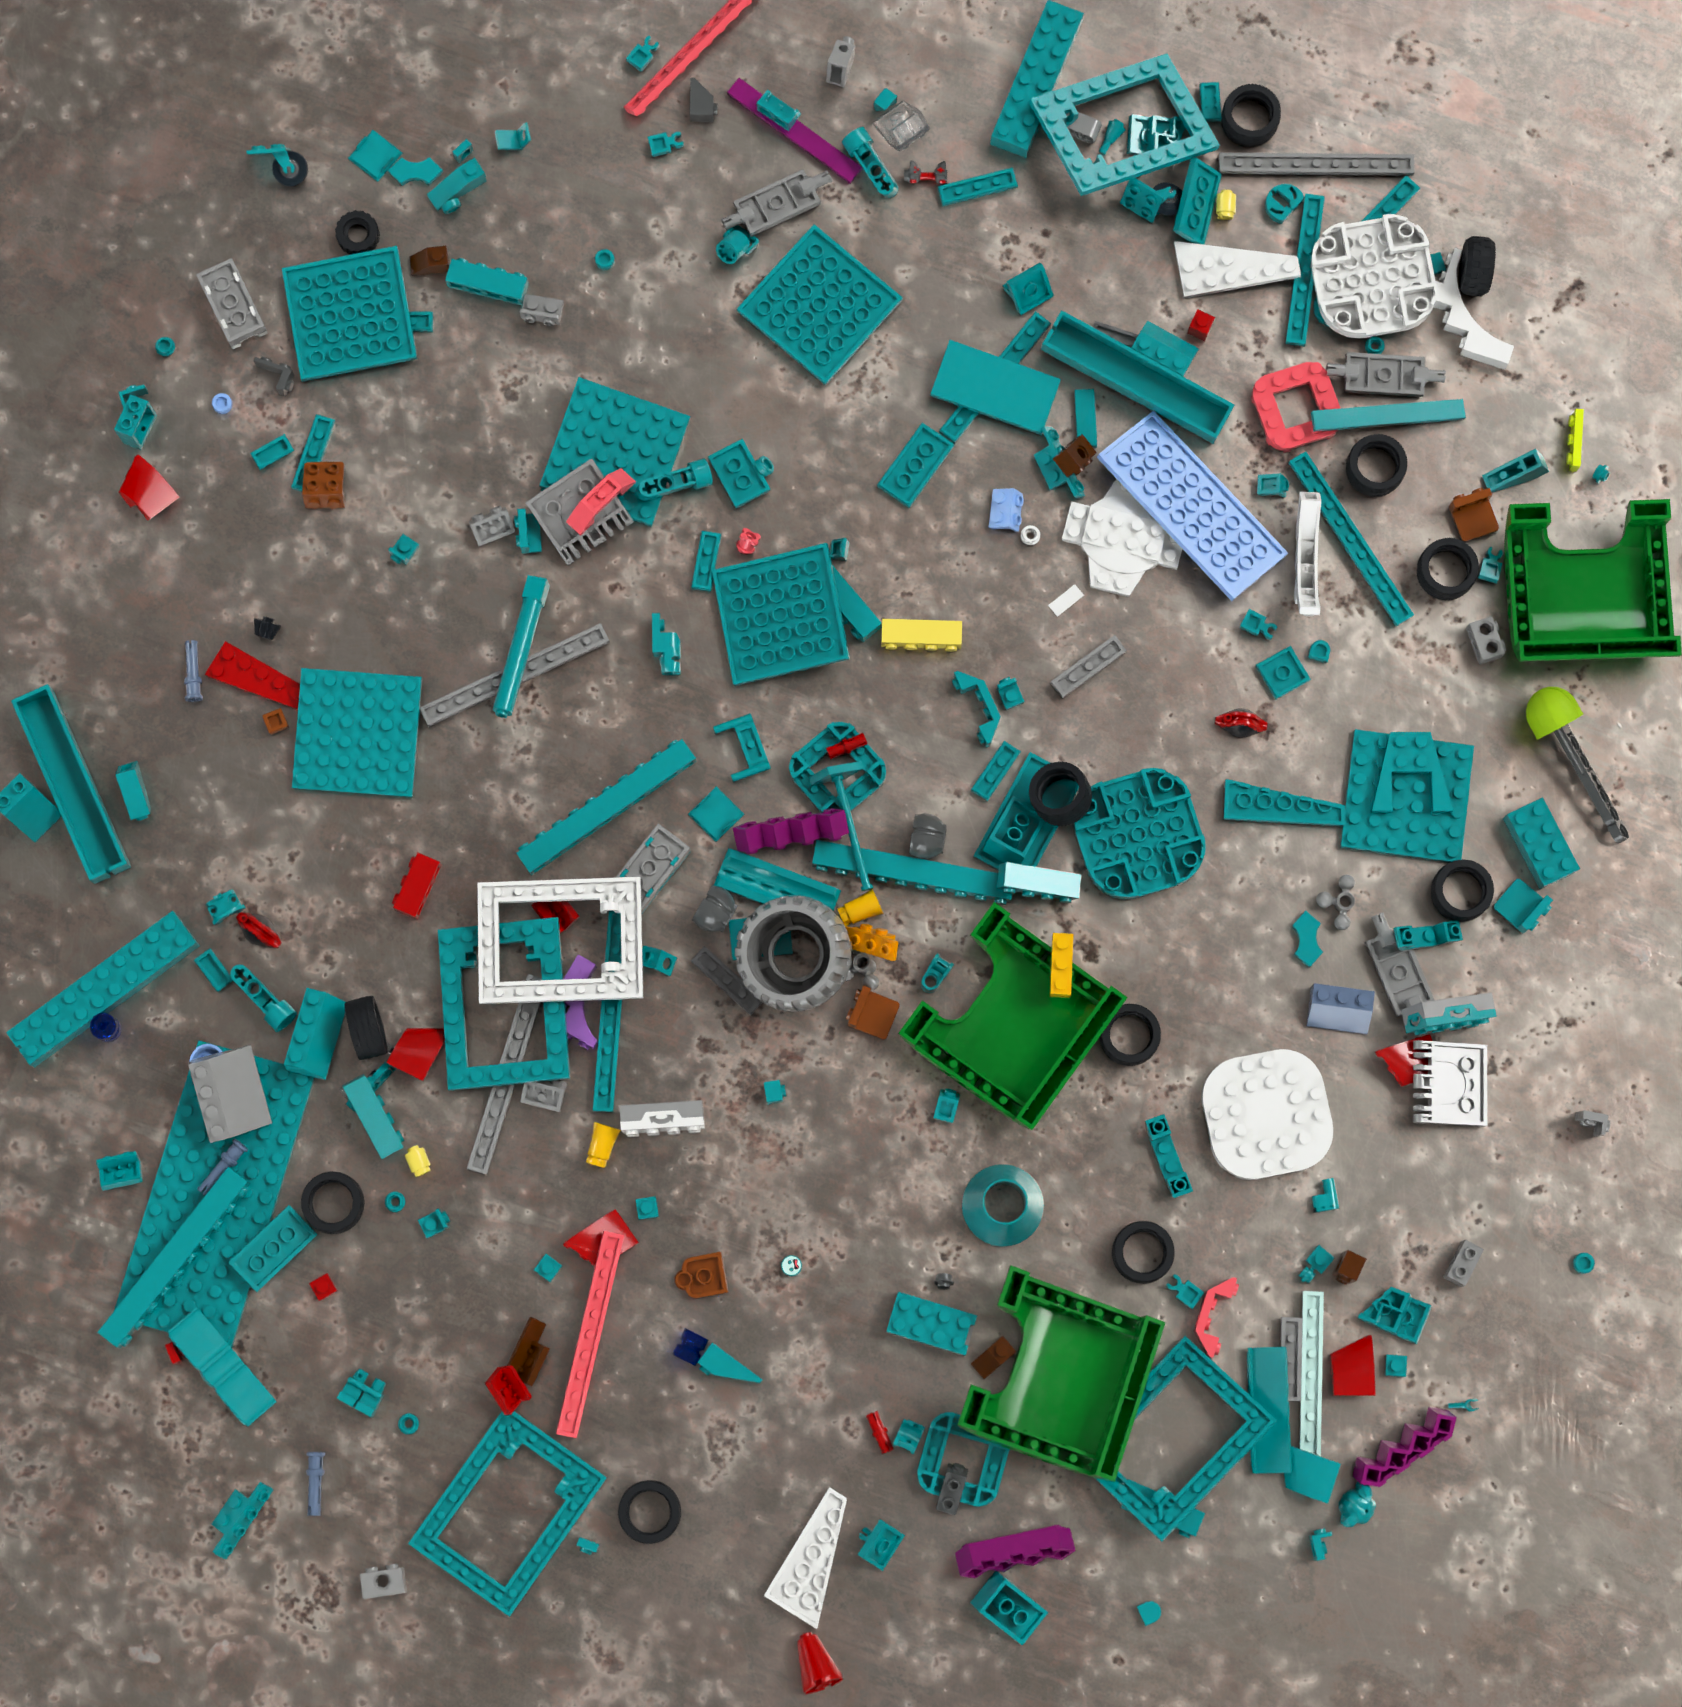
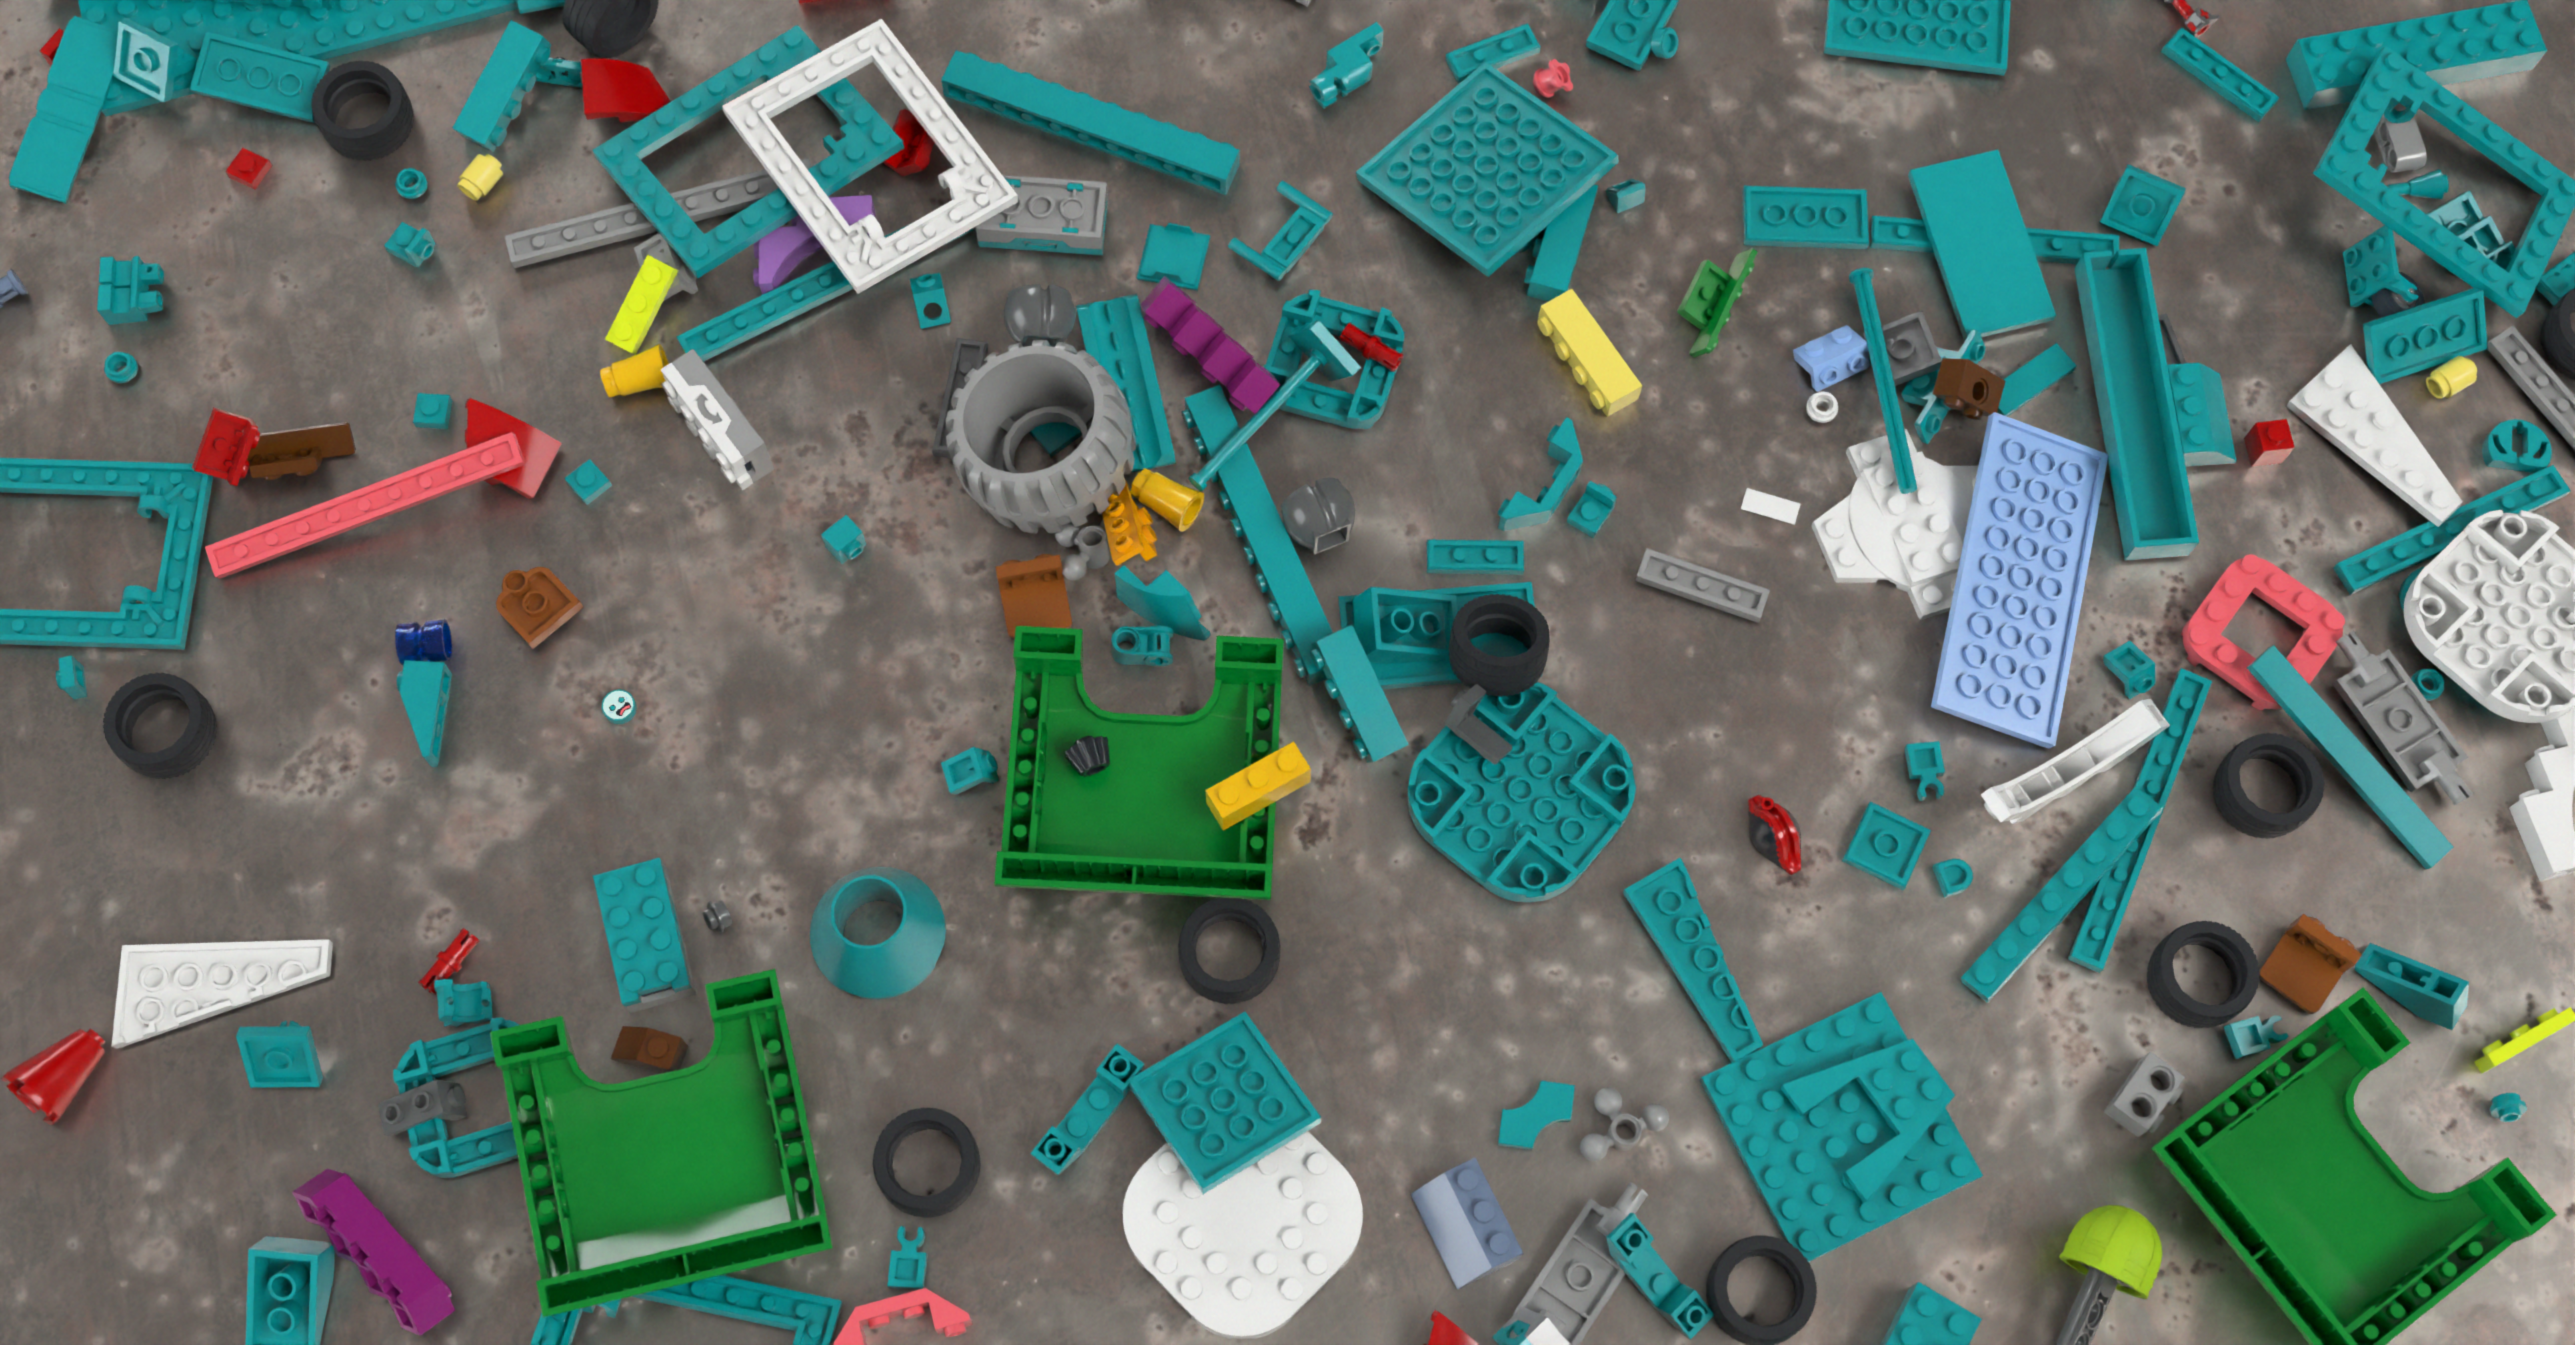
camera: 55 degrees right, 10 degrees down
none -> teal bracket [113,18,197,102]
none -> neon yellow plate [605,255,678,355]
none -> black piece [1065,736,1110,777]
none -> teal slope [1114,565,1211,641]
none -> teal plate [1128,1011,1321,1194]
none -> dark grey bracket [1444,684,1513,764]
none -> green bracket [1677,248,1758,358]
none -> teal axle [1849,268,1917,494]
none -> flat silver plate [1862,311,1942,386]
none -> teal plate [1961,787,2162,1003]

